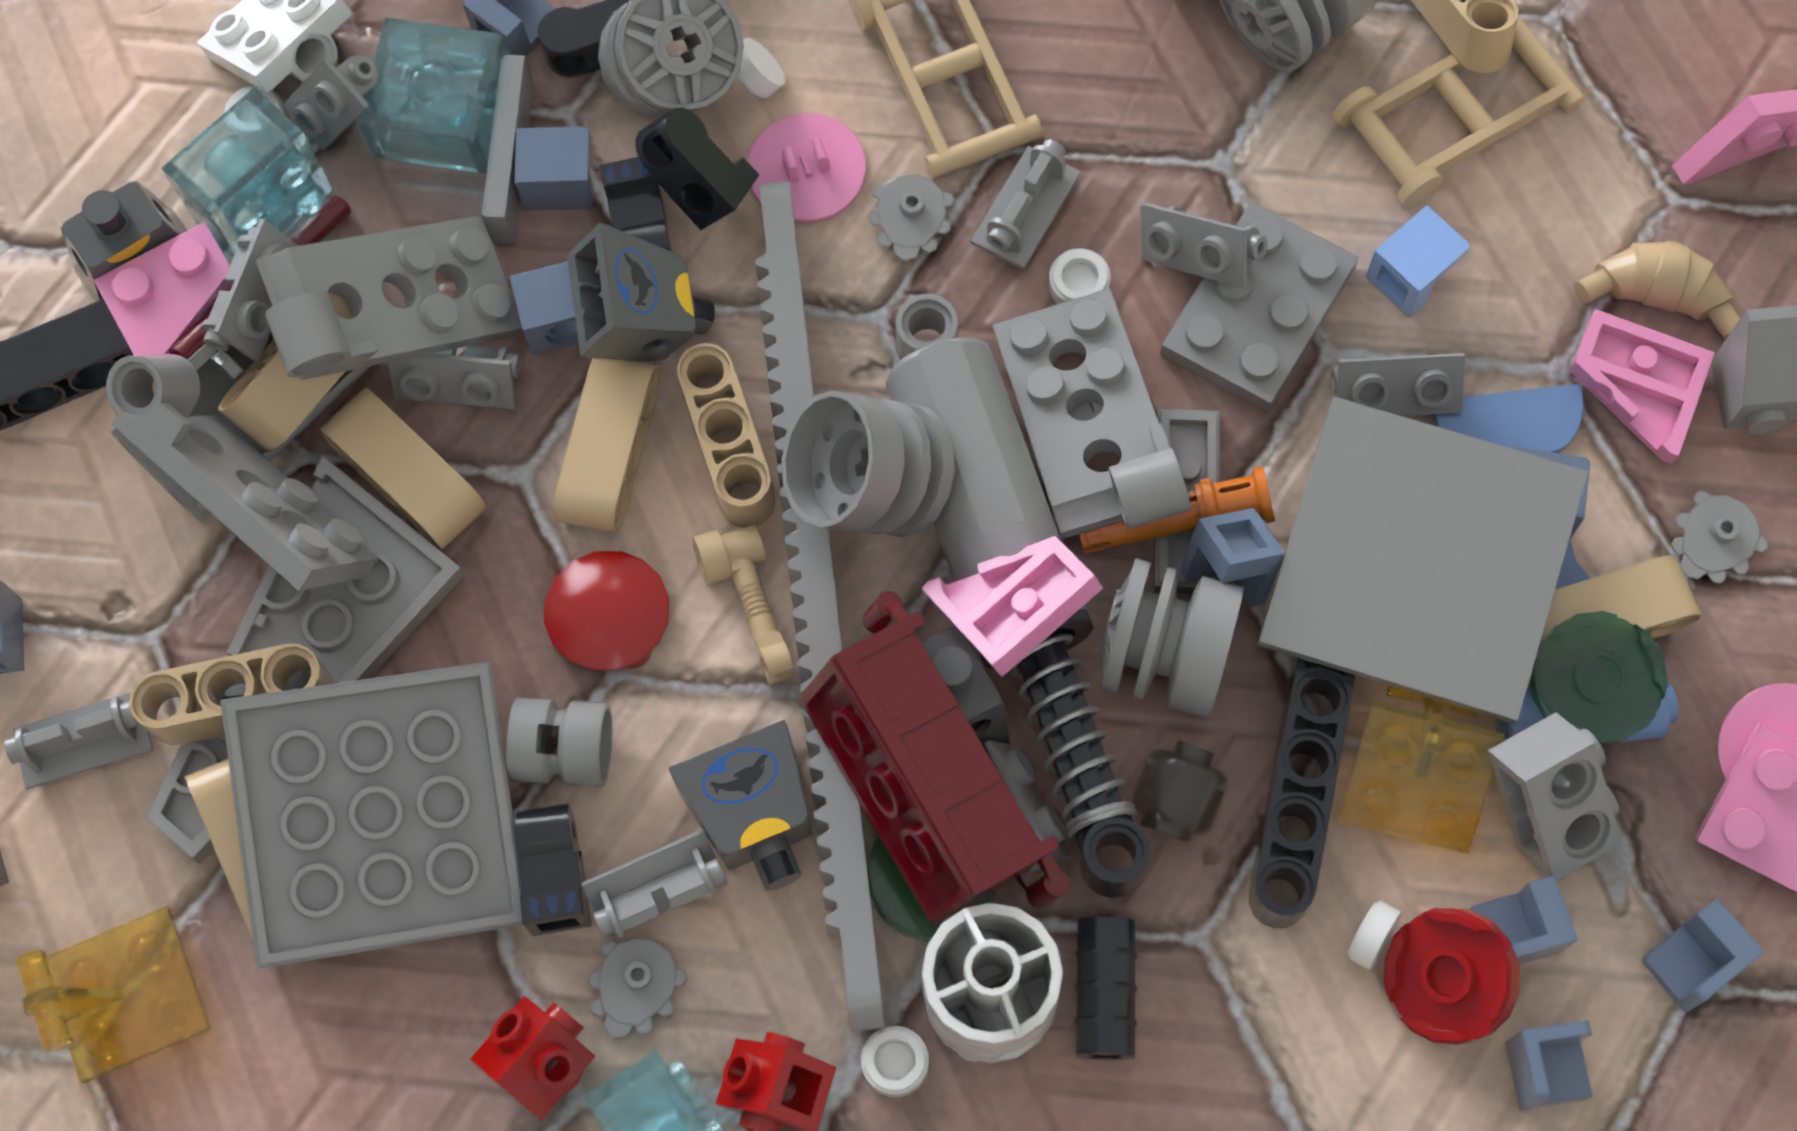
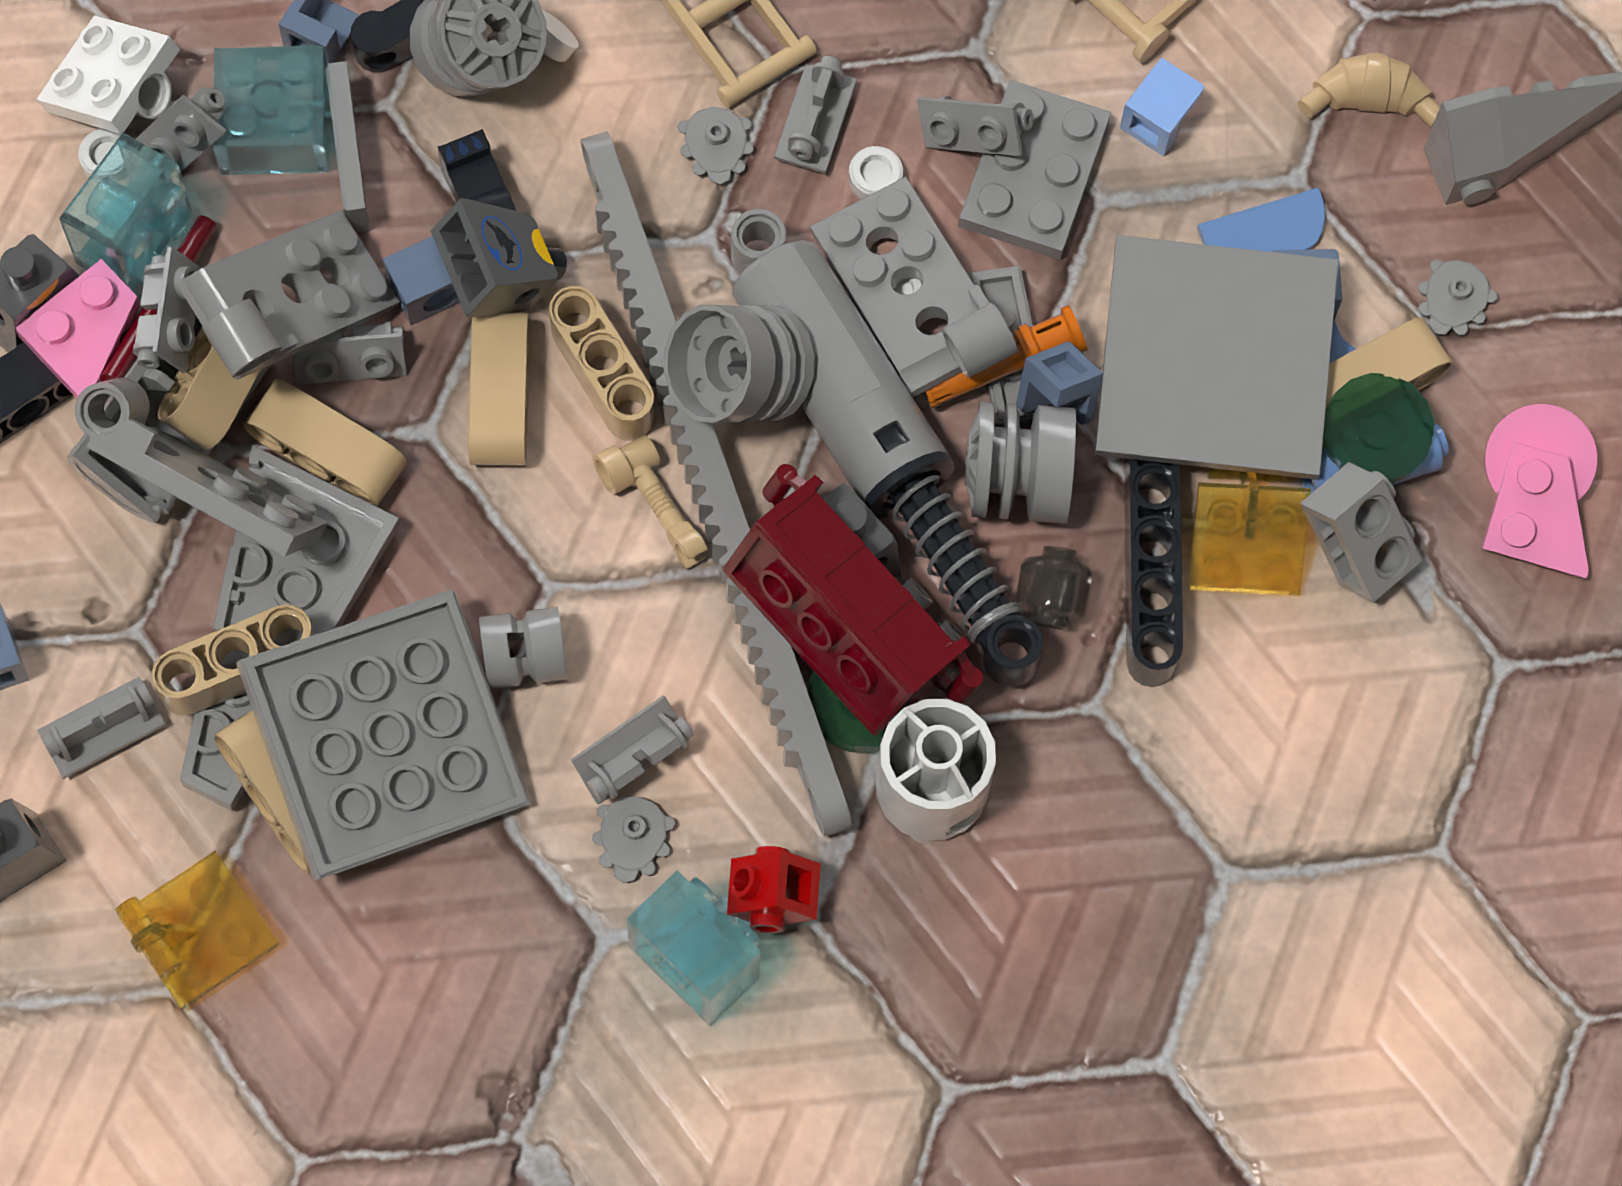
camera: 20 degrees left, 0 degrees up
red brick [470,996,596,1121] -> none
sand blue panel [515,126,595,210] -> none
black leg [515,803,592,936] -> none
red dish [544,551,669,671] -> none
black leg [635,107,760,230] -> none
dark grey torso [668,719,813,891] -> none
bright pink piece [747,113,866,223] -> none
white tile [861,1026,929,1097] -> none
bright pink wing [921,536,1103,677] -> none
black axle [1074,916,1137,1060] -> none
light grey hinge [1331,353,1465,416] -> none
white tile [1347,900,1402,971] -> none
red tile [1384,908,1520,1045] -> none
sand blue panel [1470,875,1578,964] -> none
sand blue panel [1505,1021,1593,1110] -> none
bright pink wing [1570,309,1715,465] -> none
sand blue panel [1642,898,1765,1013] -> none

